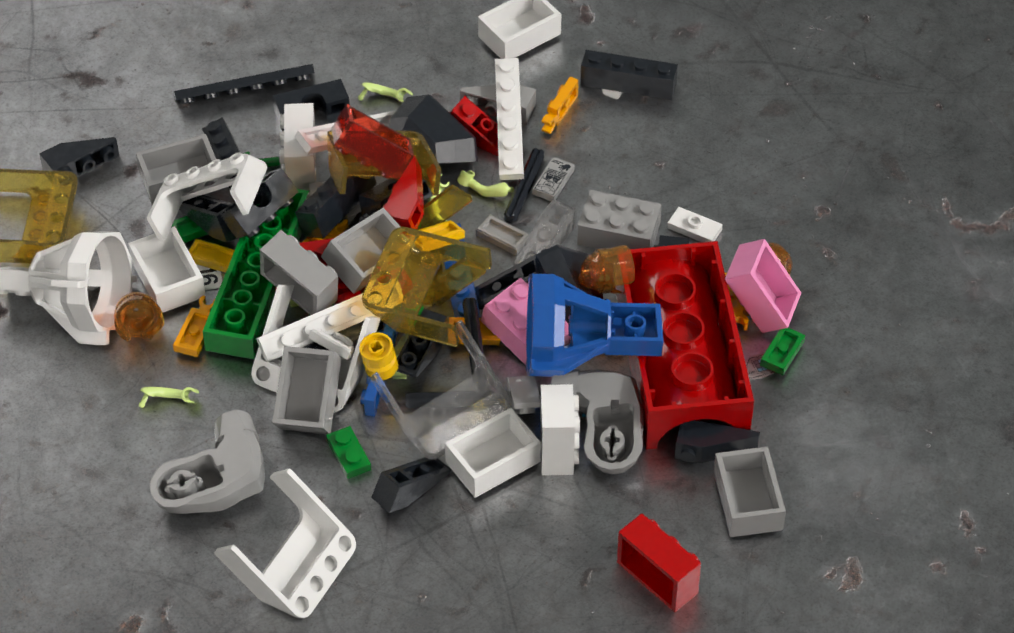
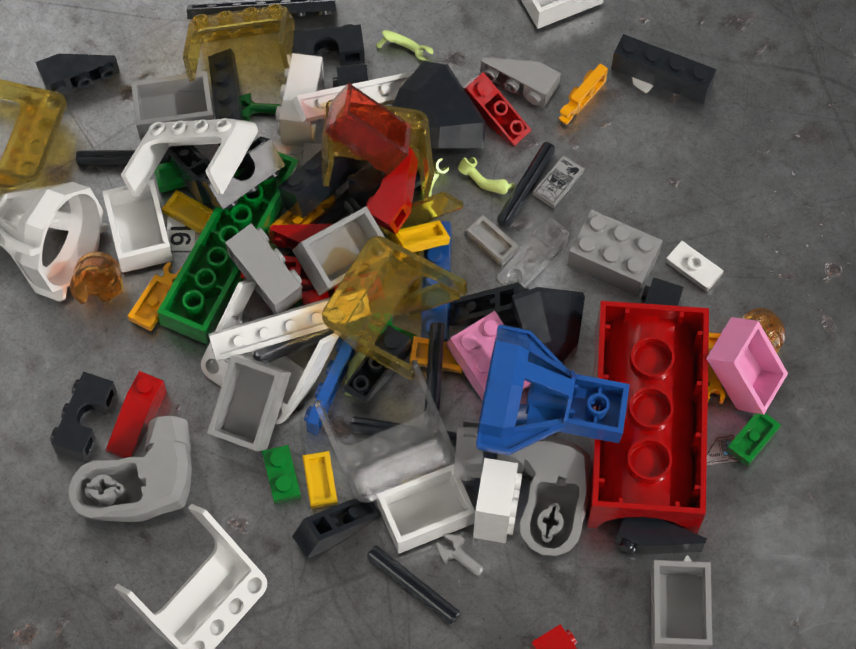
camera: 10 degrees right, 15 degrees up
yellowish green piece [138,387,199,408] -> none
white tile [308,329,354,360] -> none
yellow wheel [359,332,398,381] -> none
white plate [495,58,524,180] -> none
clear orange helmet [578,245,635,294] -> none
none -> black arch [50,372,117,463]
none -> black axle [76,150,170,165]
none -> red slope [106,371,167,459]
none -> clear yellow windscreen [183,4,295,82]
none -> yellow tile [302,451,338,509]
none -> black axle [367,546,459,624]
none -> light grey bar [437,534,483,576]

